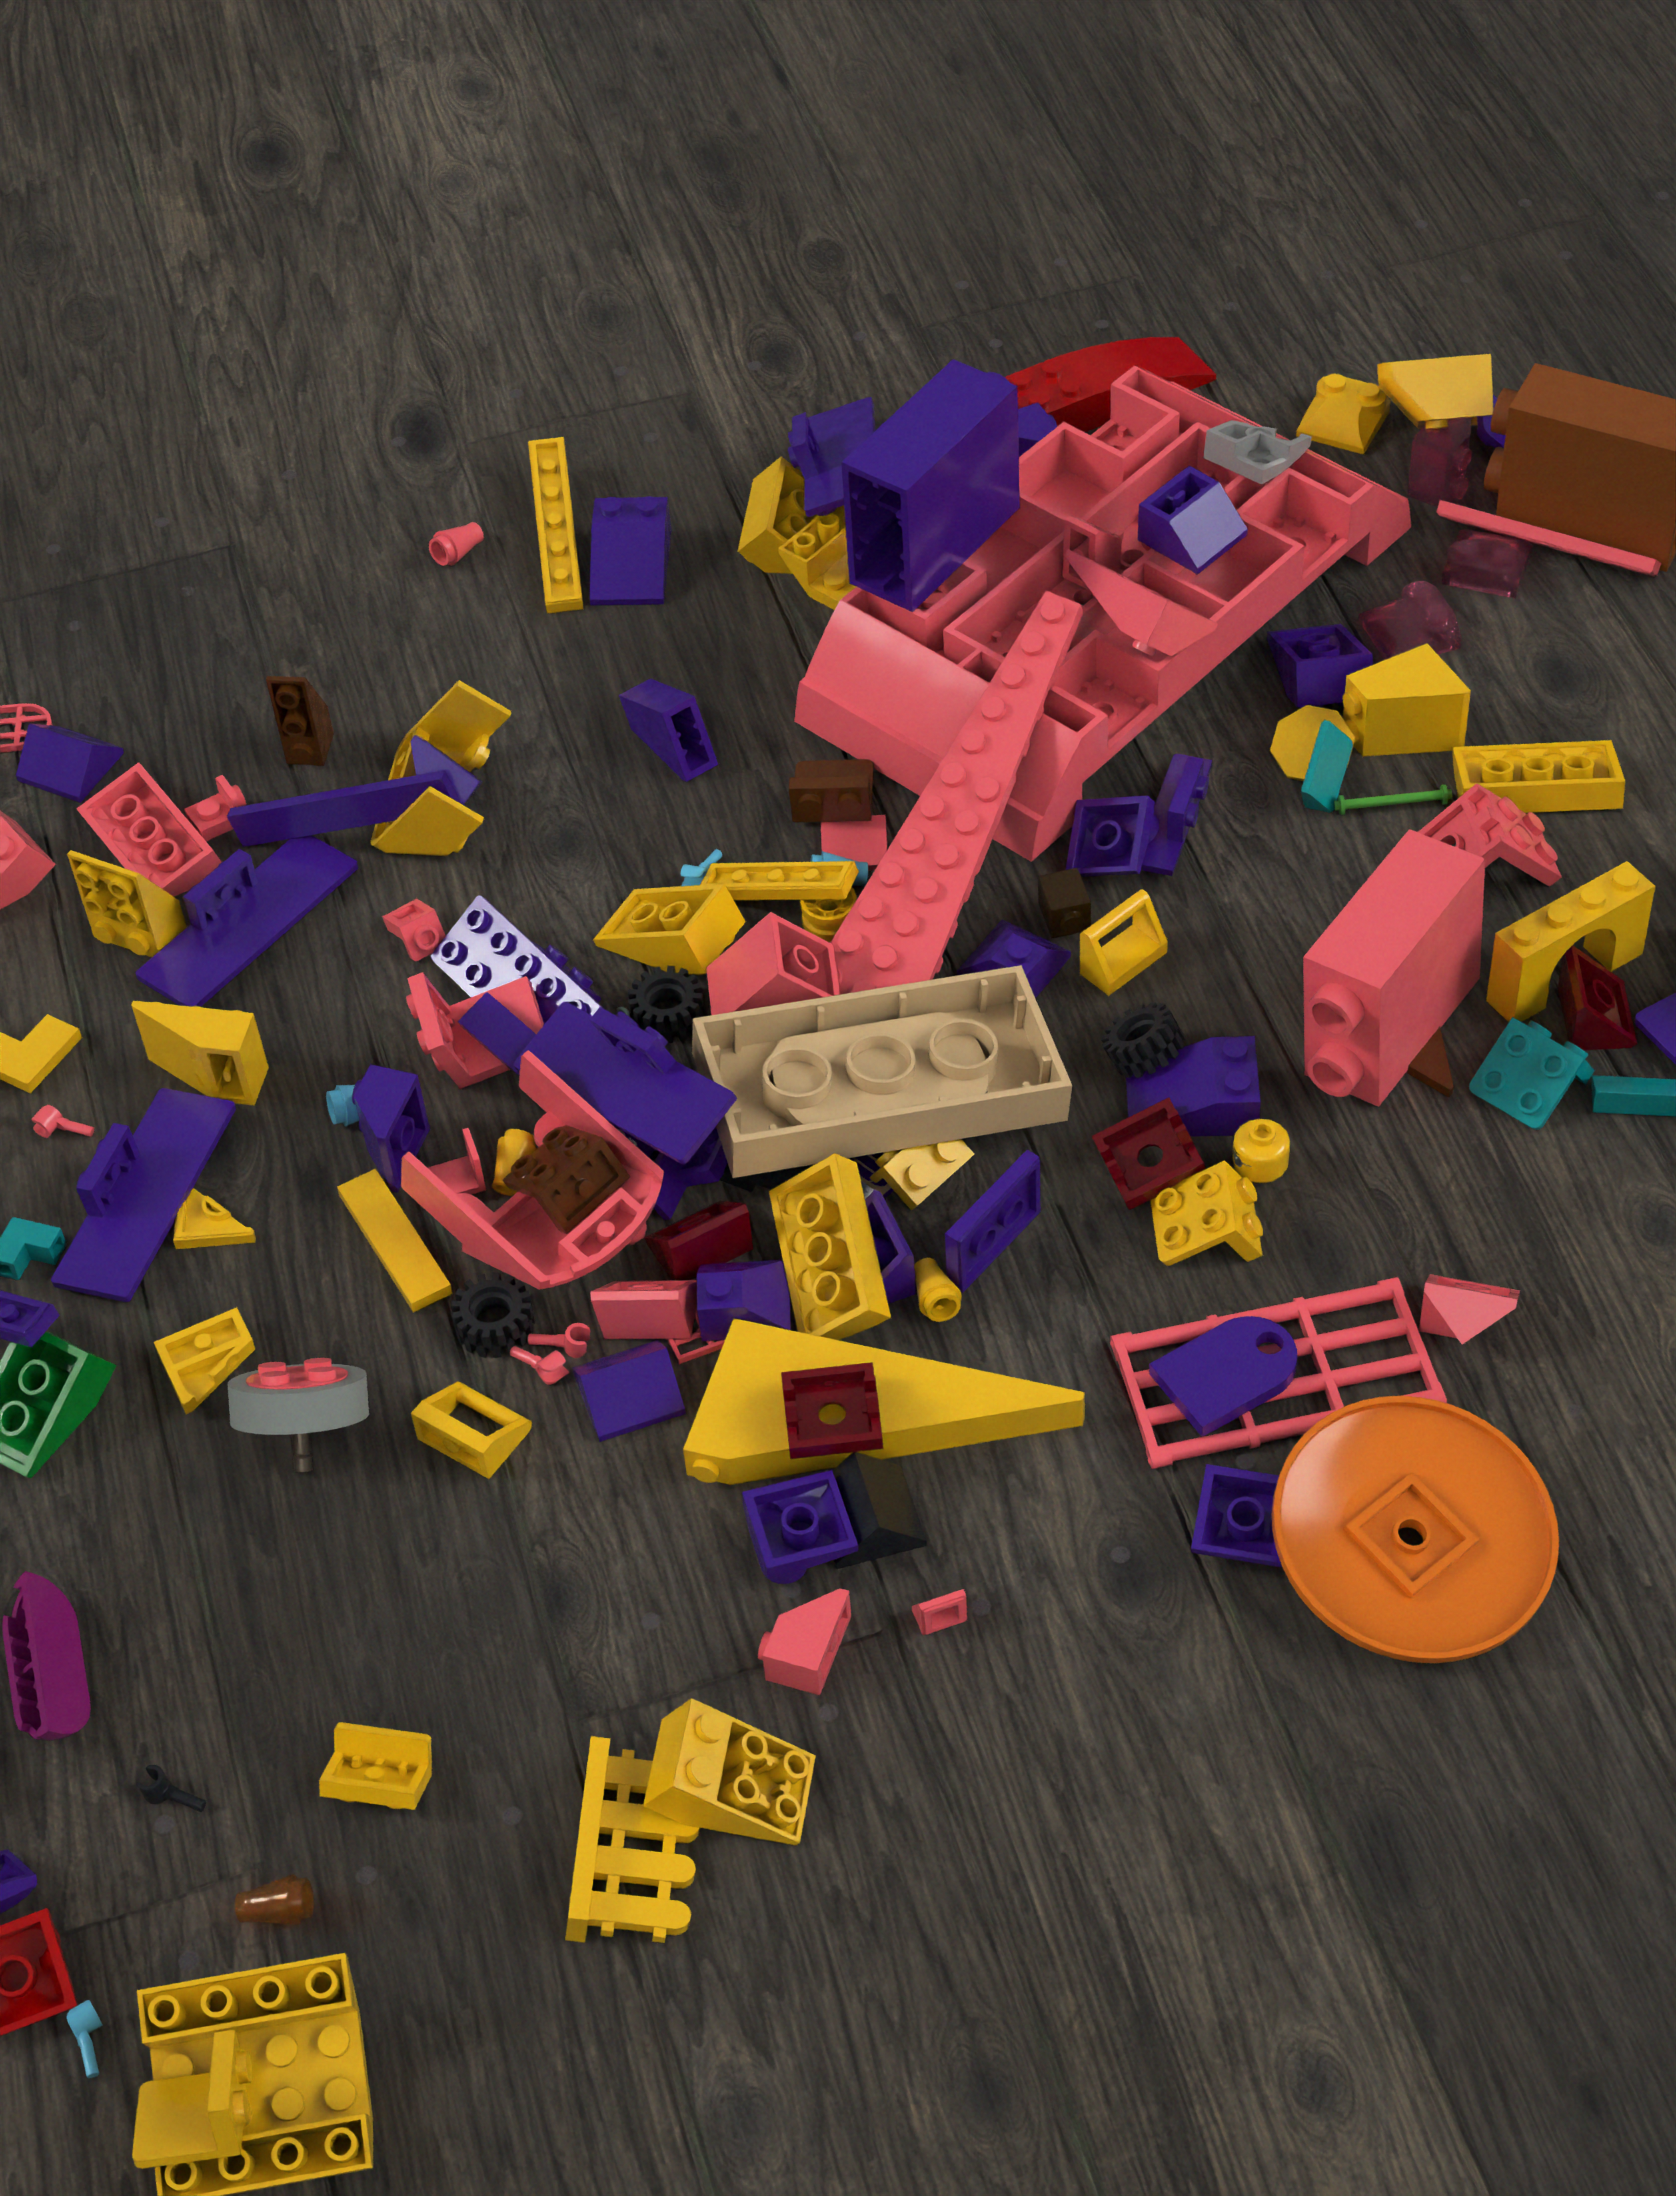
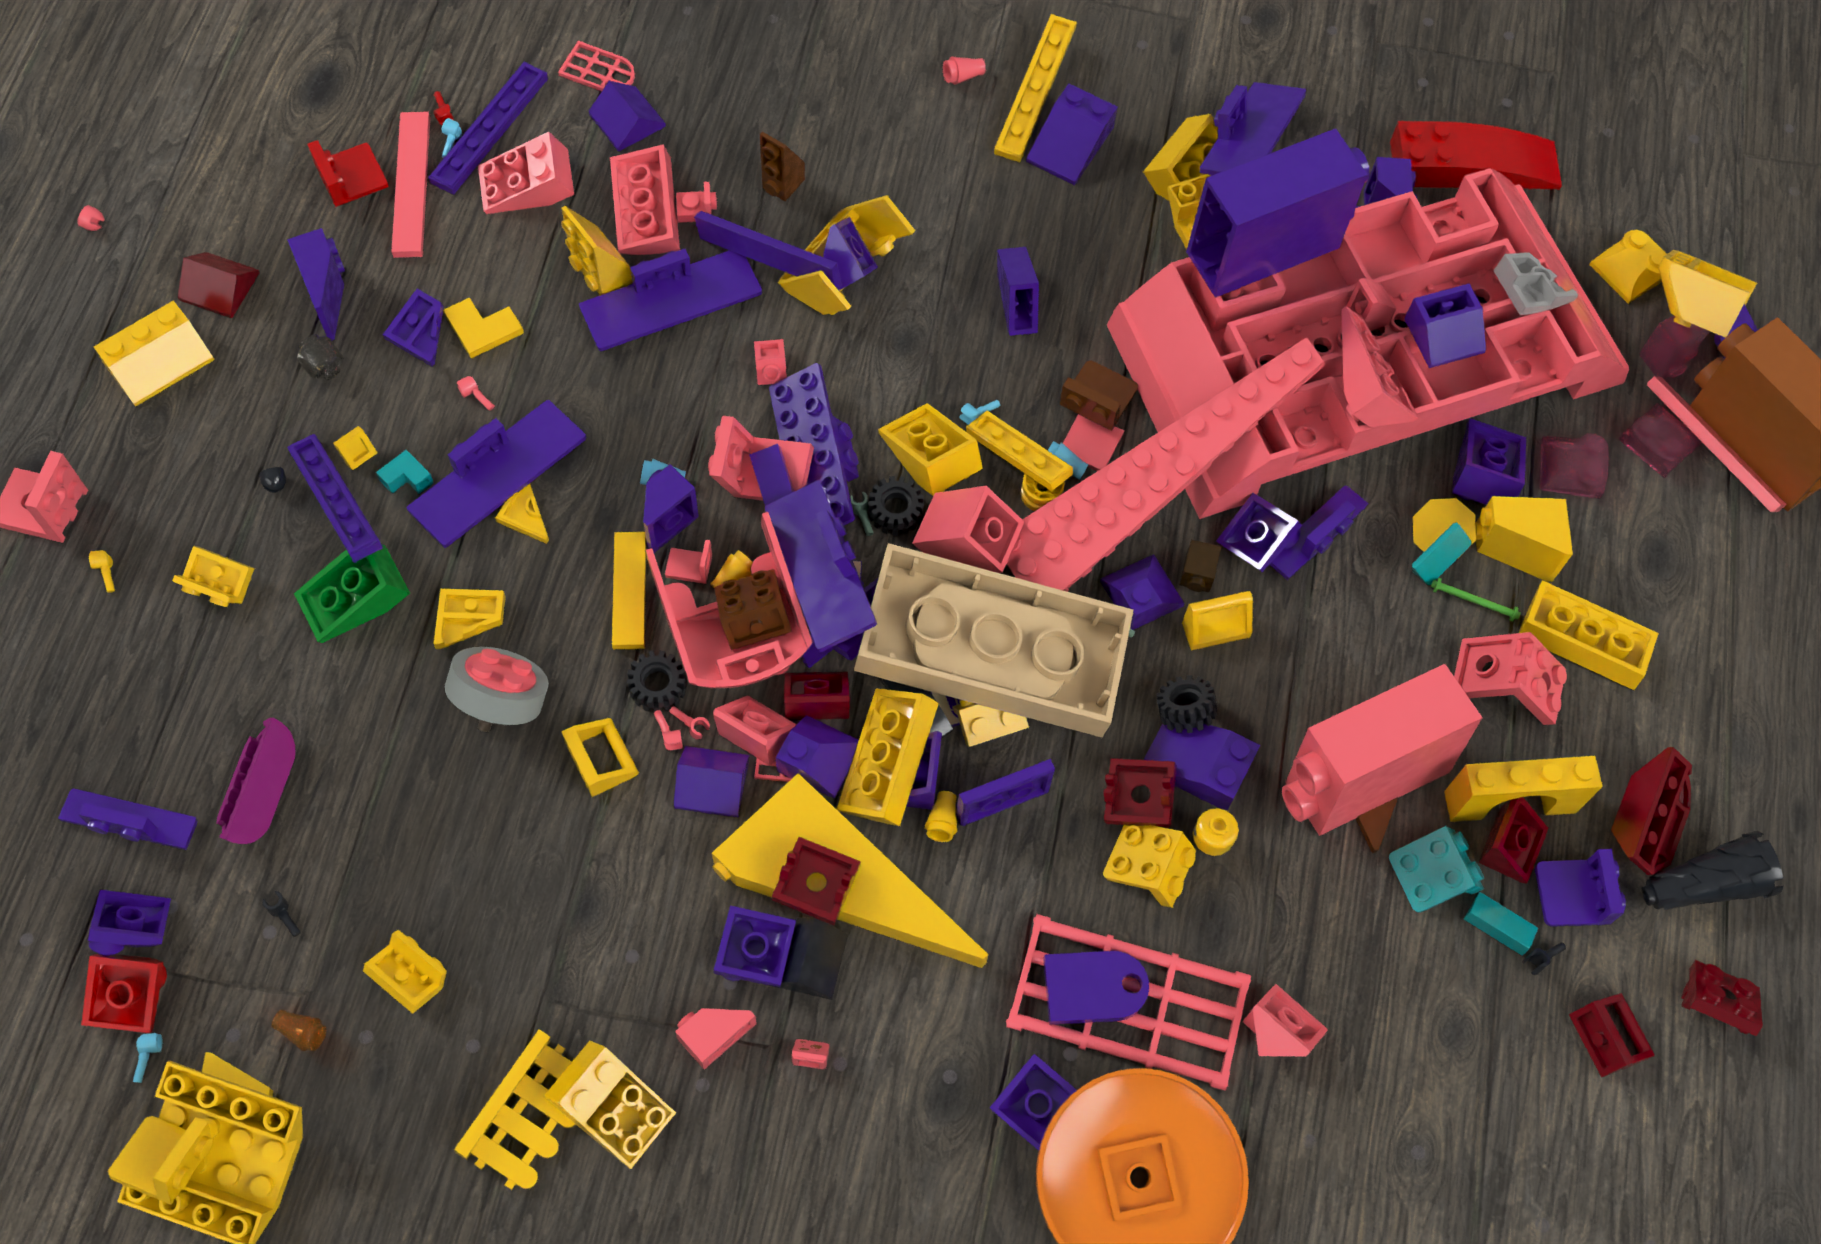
camera: 20 degrees right, 15 degrees up
yellow slope [131,1001,269,1106] -> none

